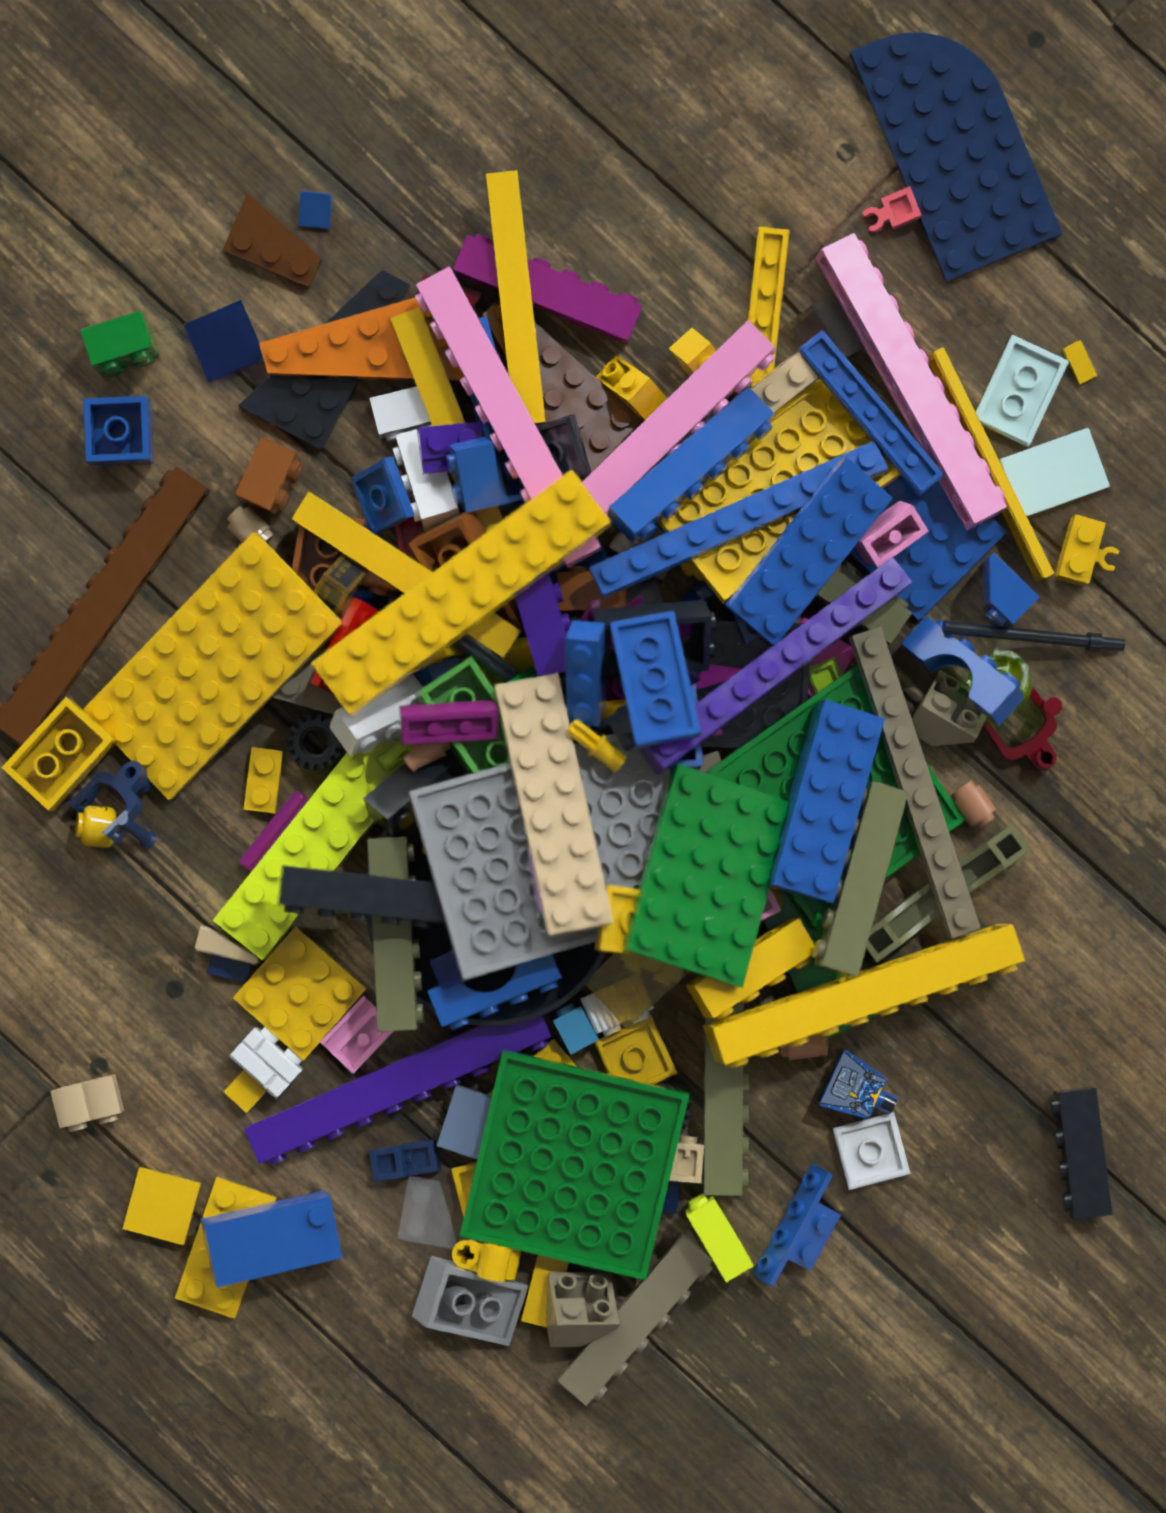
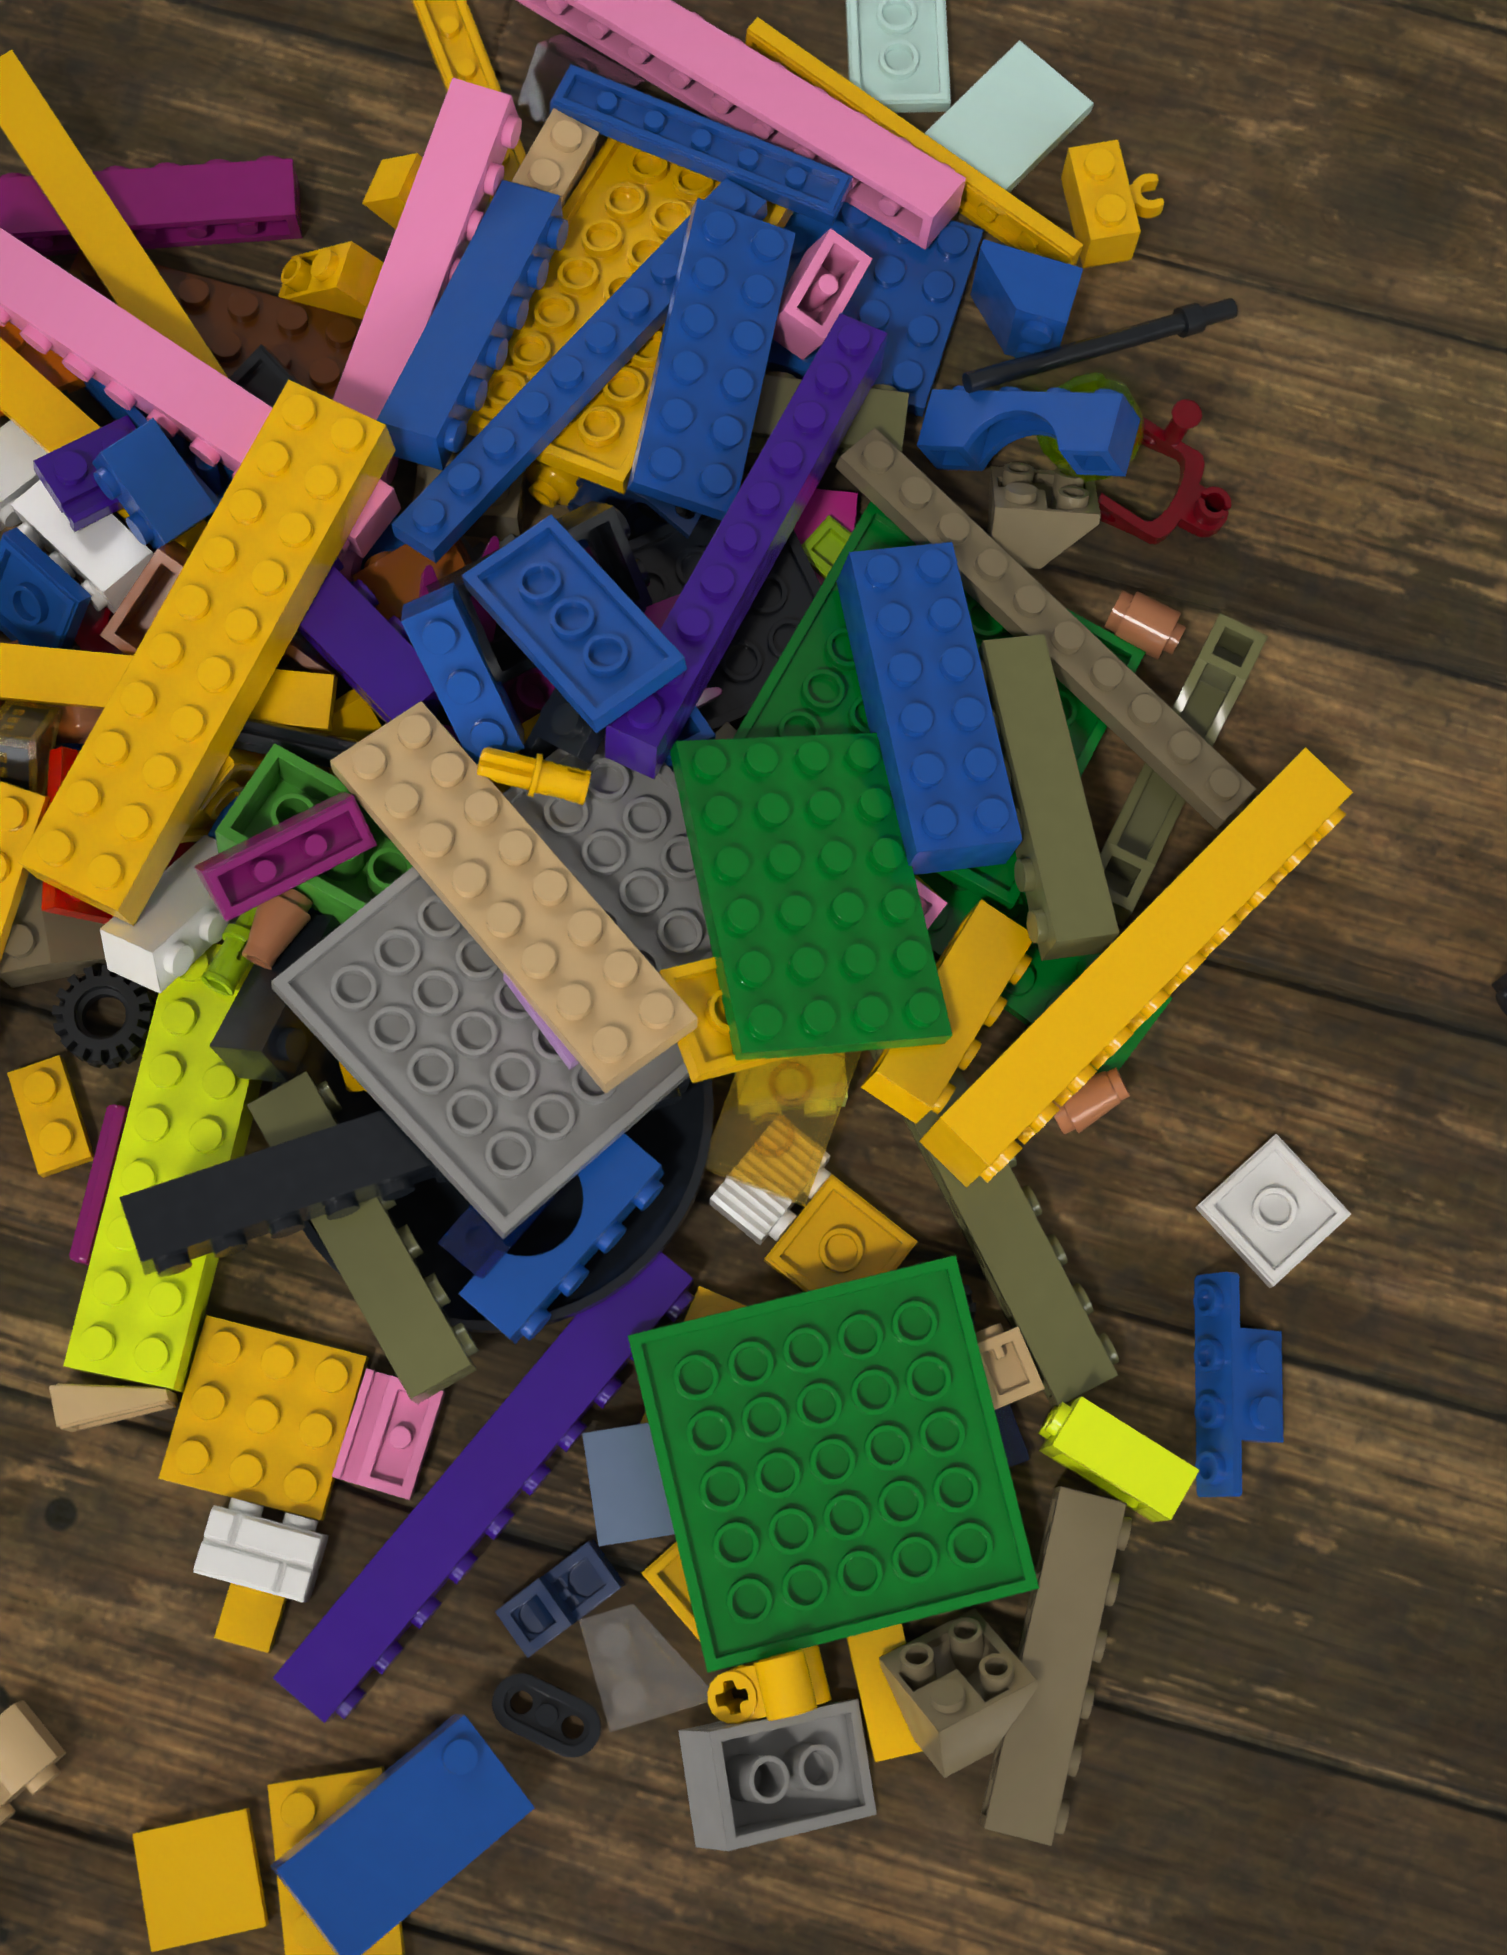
camera: 30 degrees left, 10 degrees down
dark blue piece [207,955,251,982] -> none
dark azure brick [553,1003,599,1054] -> none
torso [817,1048,898,1119] -> none
none -> black plate [492,1673,601,1758]

